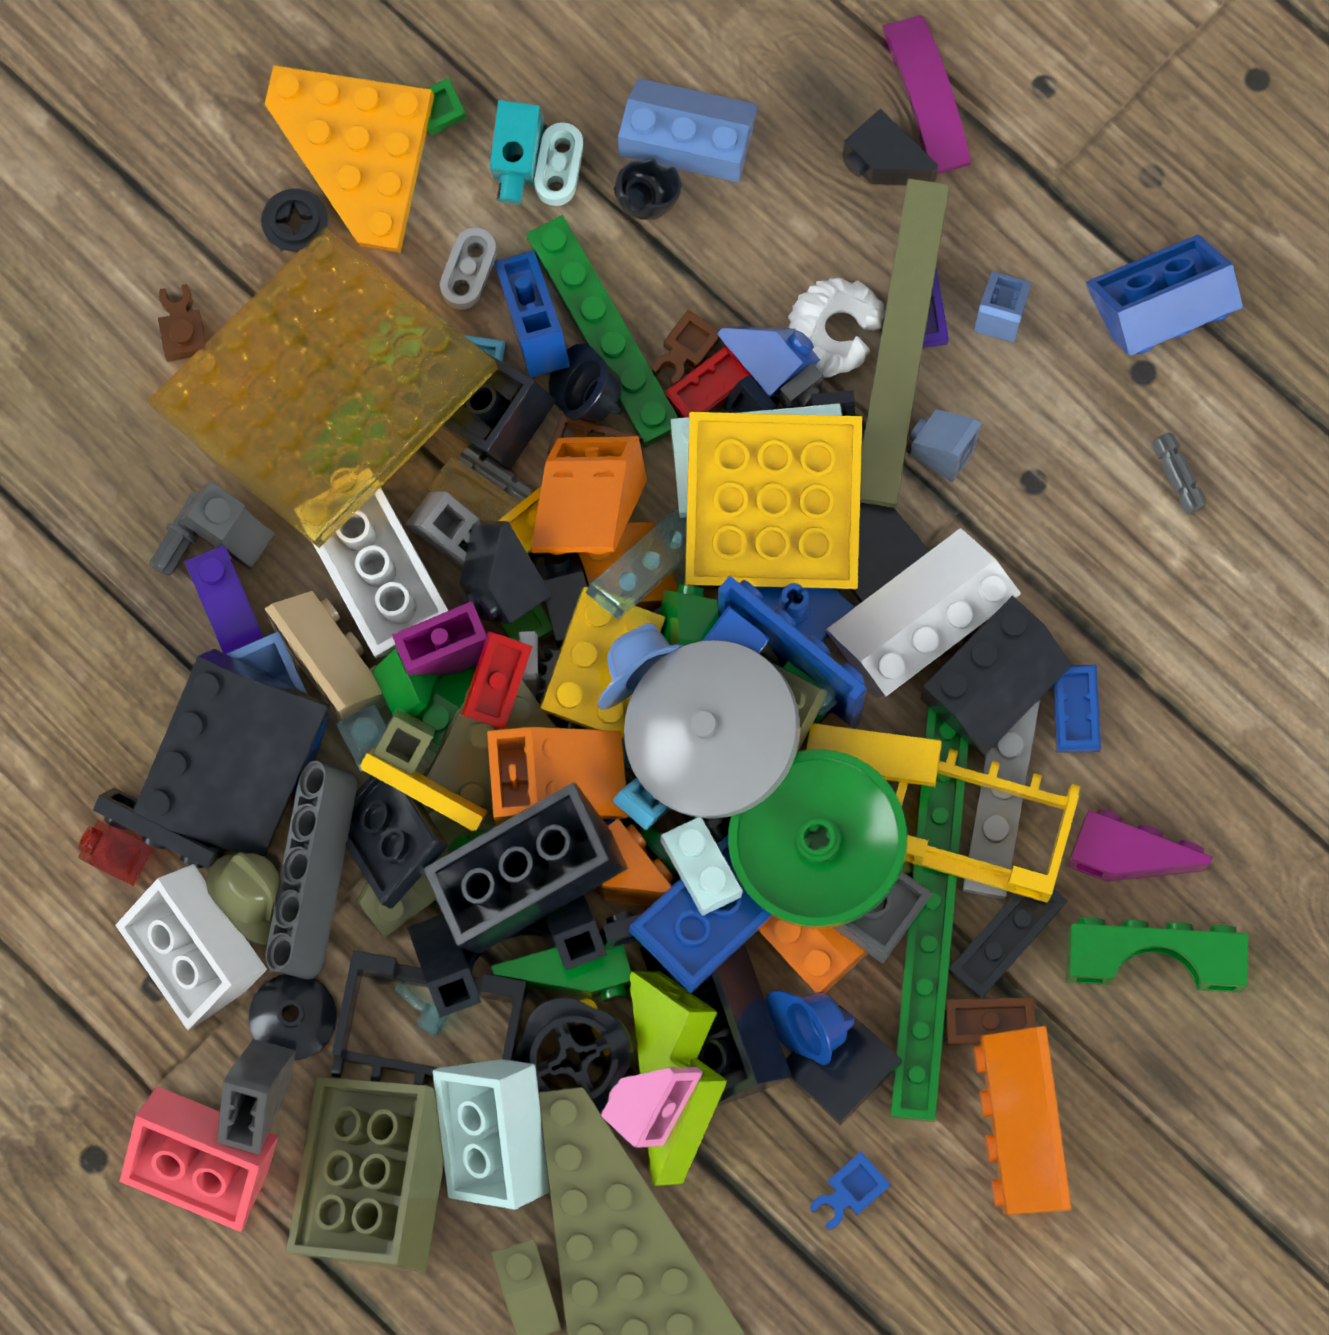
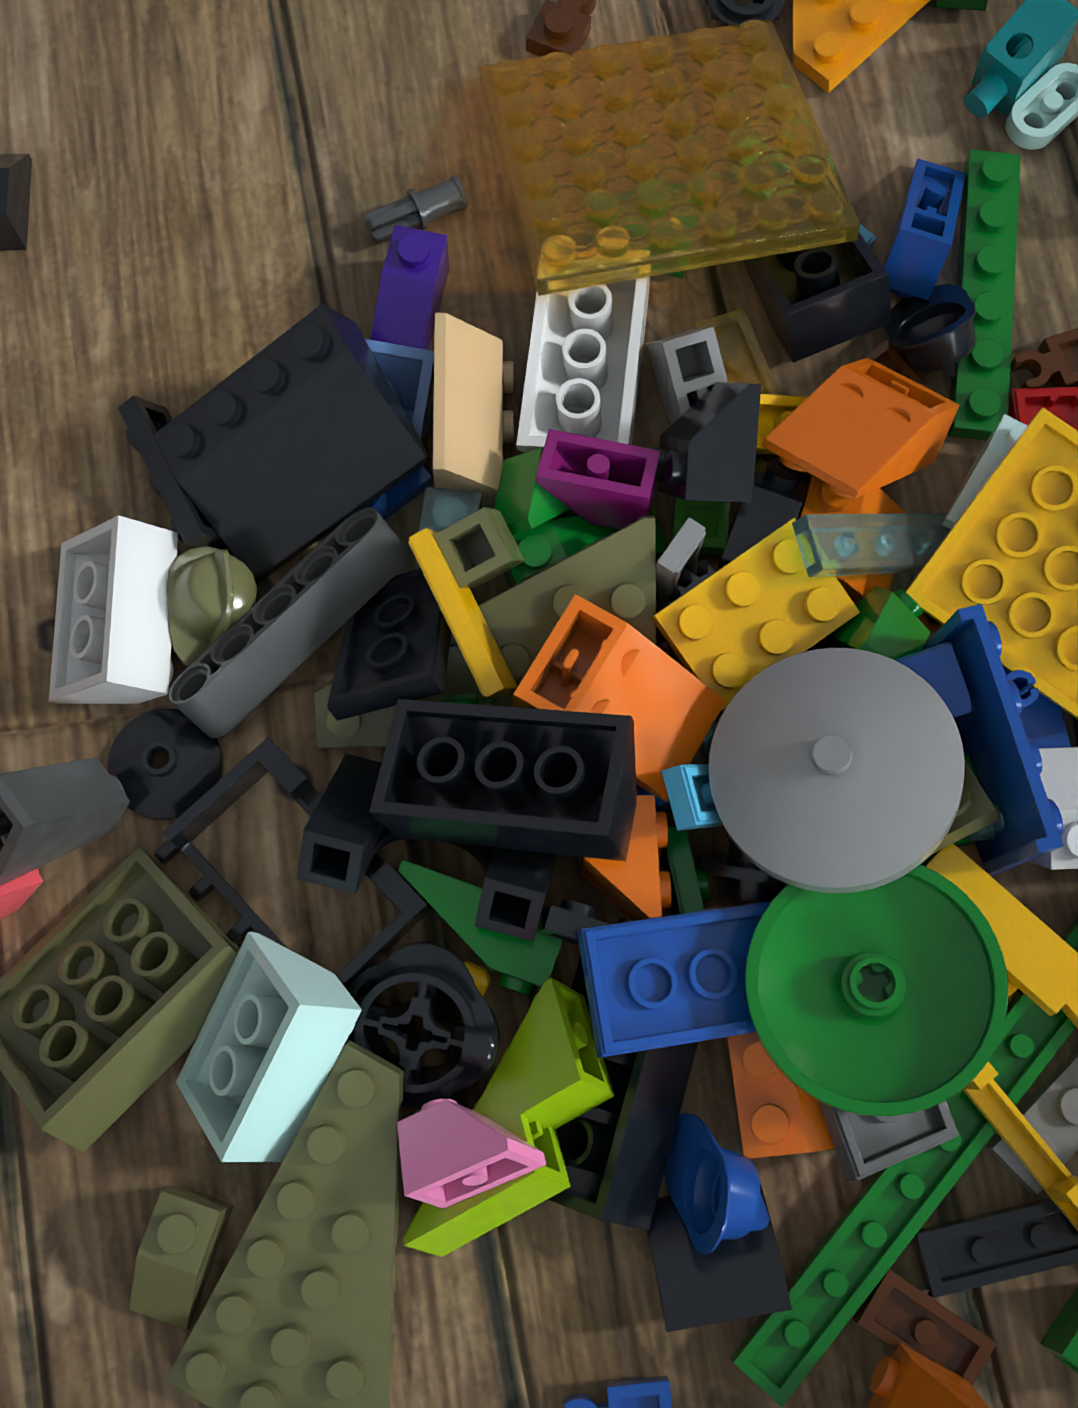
camera: 30 degrees right, 0 degrees up
clear red bracket [78,820,153,886] -> none
dark grey arch [179,481,275,569] -> none
clear light blue hand [395,982,446,1036] -> none
light grey plate [440,227,497,310] -> none
dark grey axle [457,446,534,505] -> none
red plate [461,632,533,730] -> none
medium blue piece [597,623,684,710] -> none
light aqua plate [661,818,742,916] -> none

